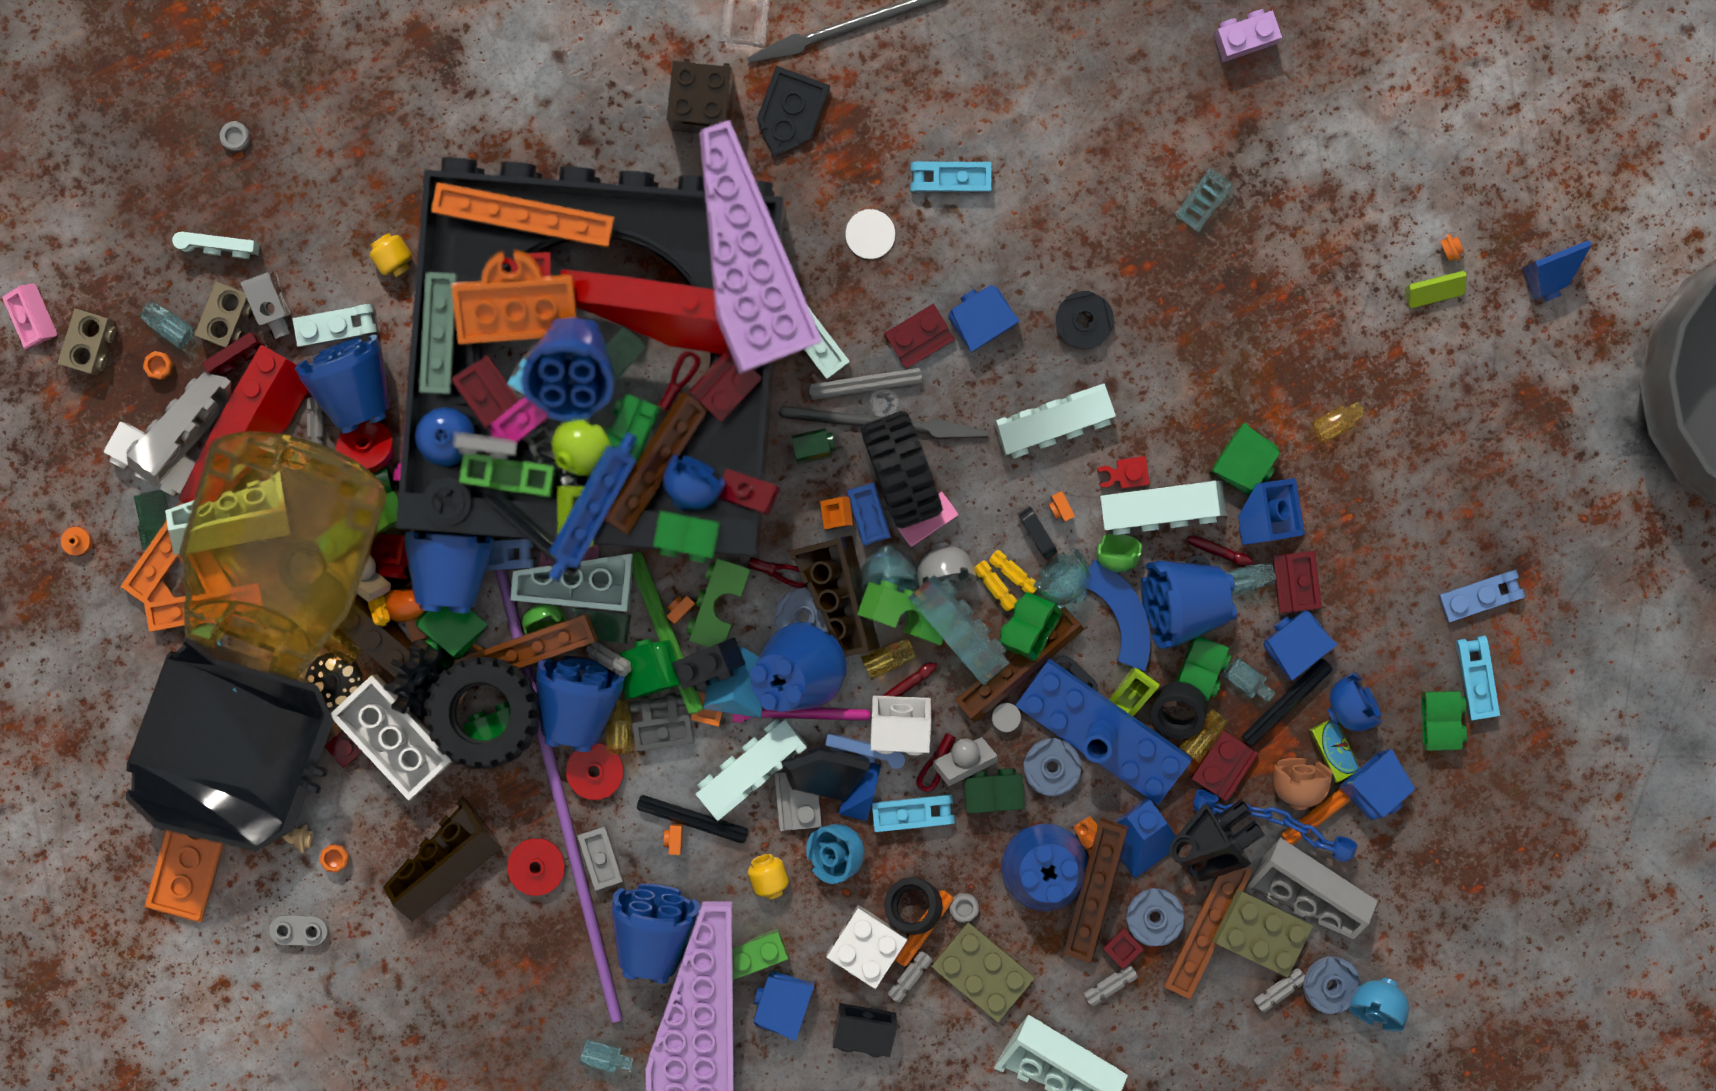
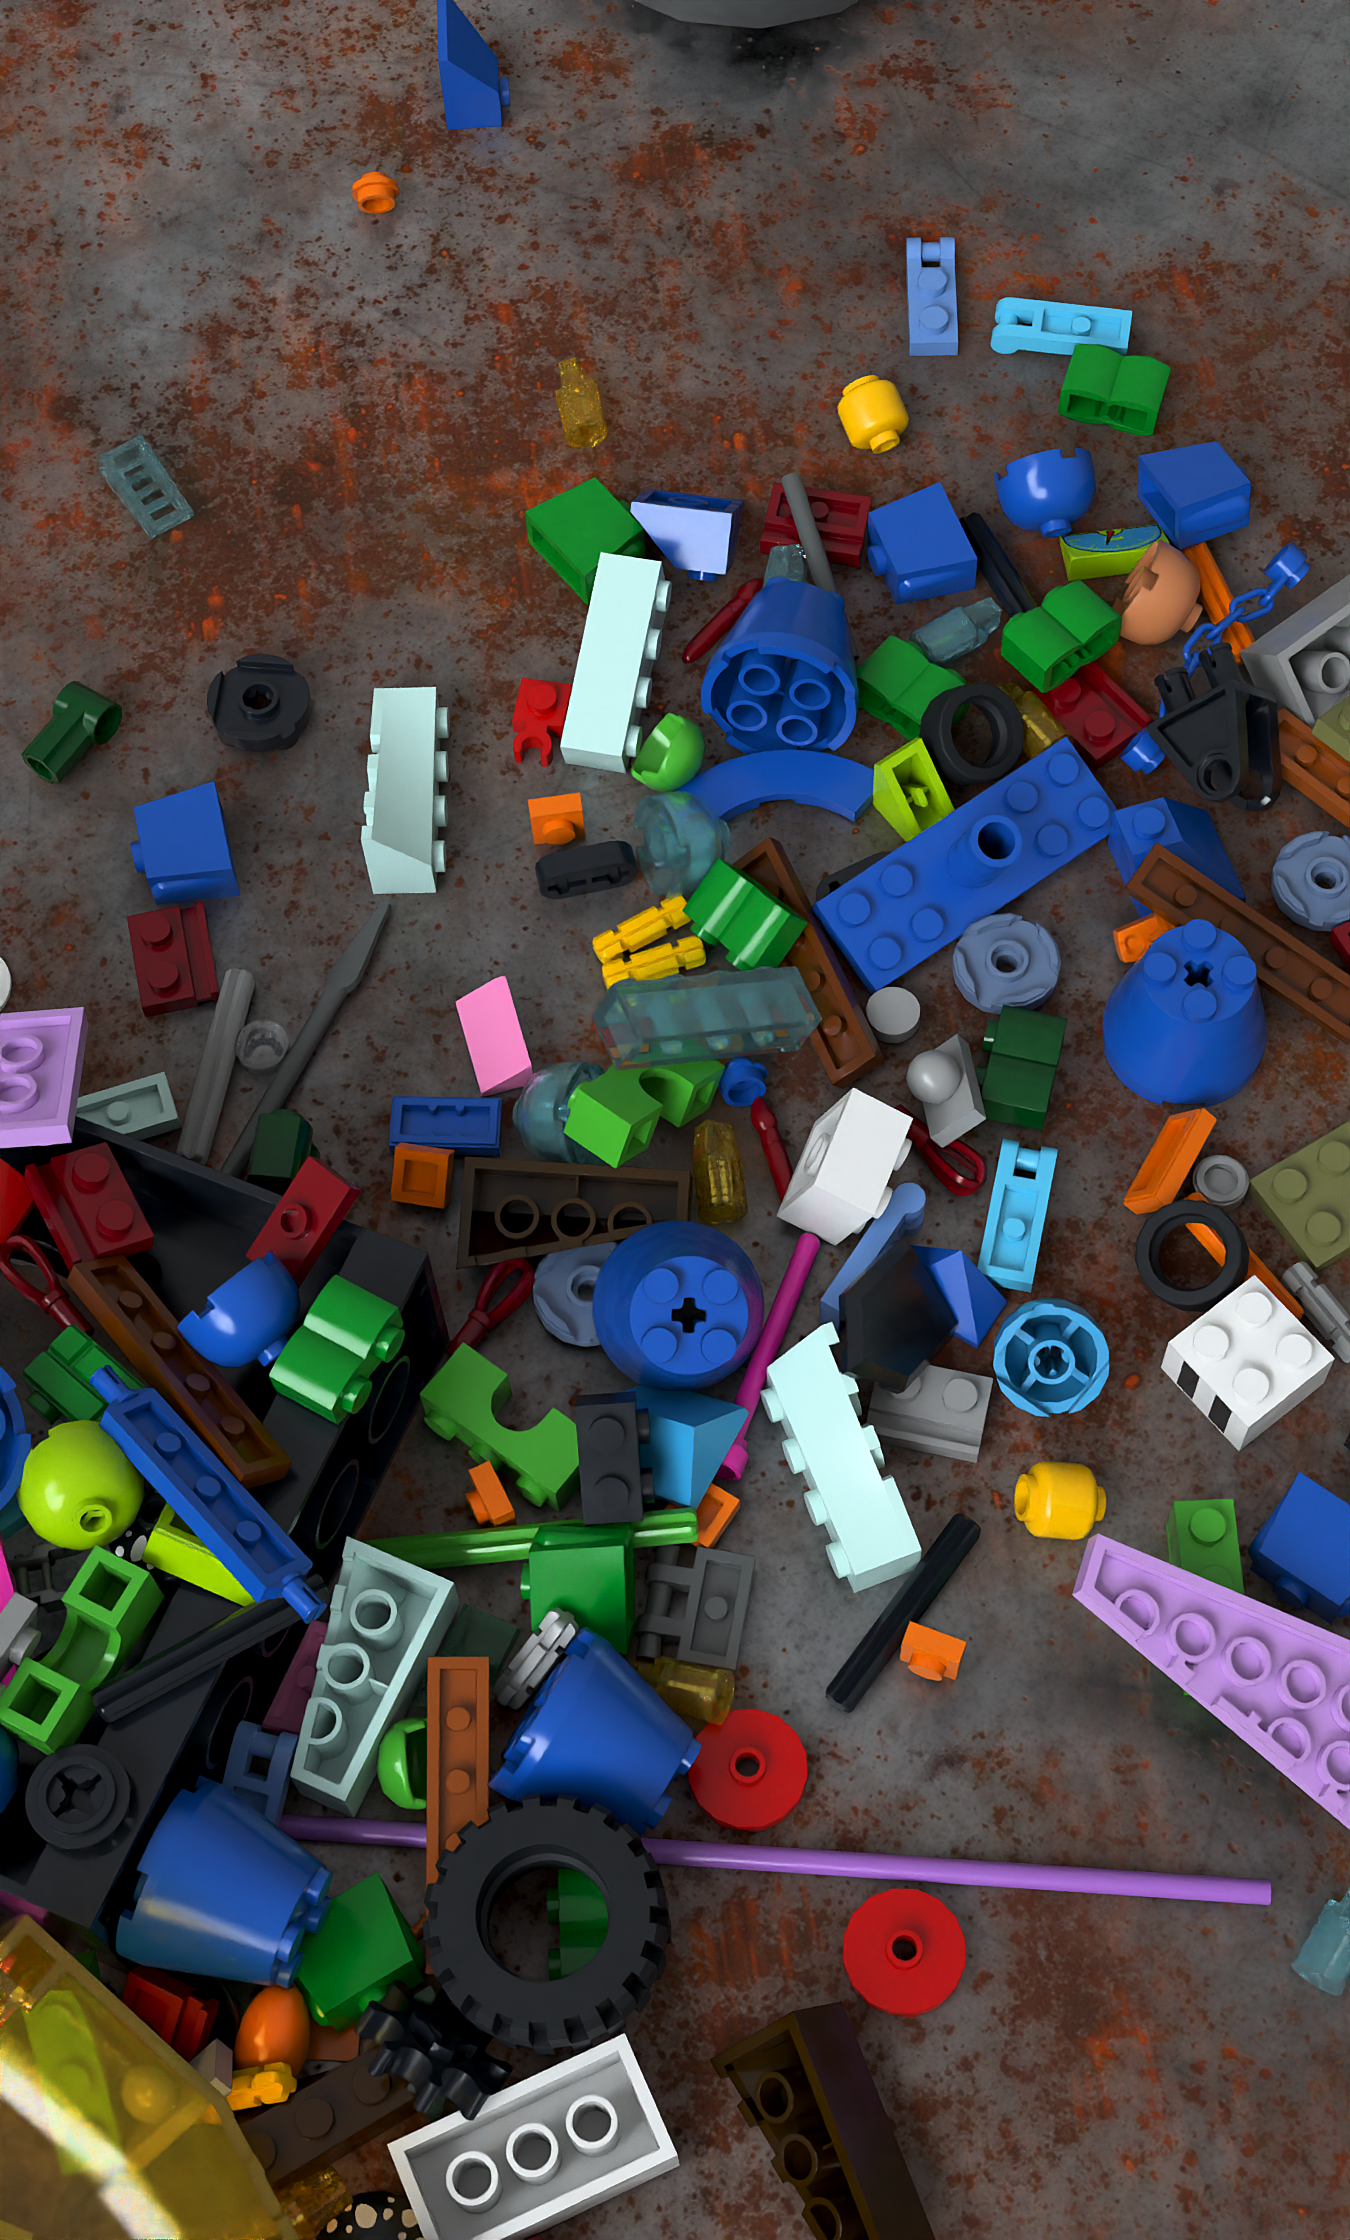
camera: 65 degrees left, 25 degrees down
light grey plate [577,826,624,891] -> none
blue cone [611,884,700,984] -> none
black tyre [860,411,943,529] -> none
light grey cylinder [917,543,976,594] -> none
lime slope [1404,270,1467,308] -> none
none -> dark green piece [21,681,122,784]
none -> blue plate [717,1057,768,1107]
none -> dark grey bar [781,472,860,662]
none -> yellow head [837,375,909,454]
none -> green brick [1001,580,1122,693]
none -> orange tile [1123,1108,1217,1215]

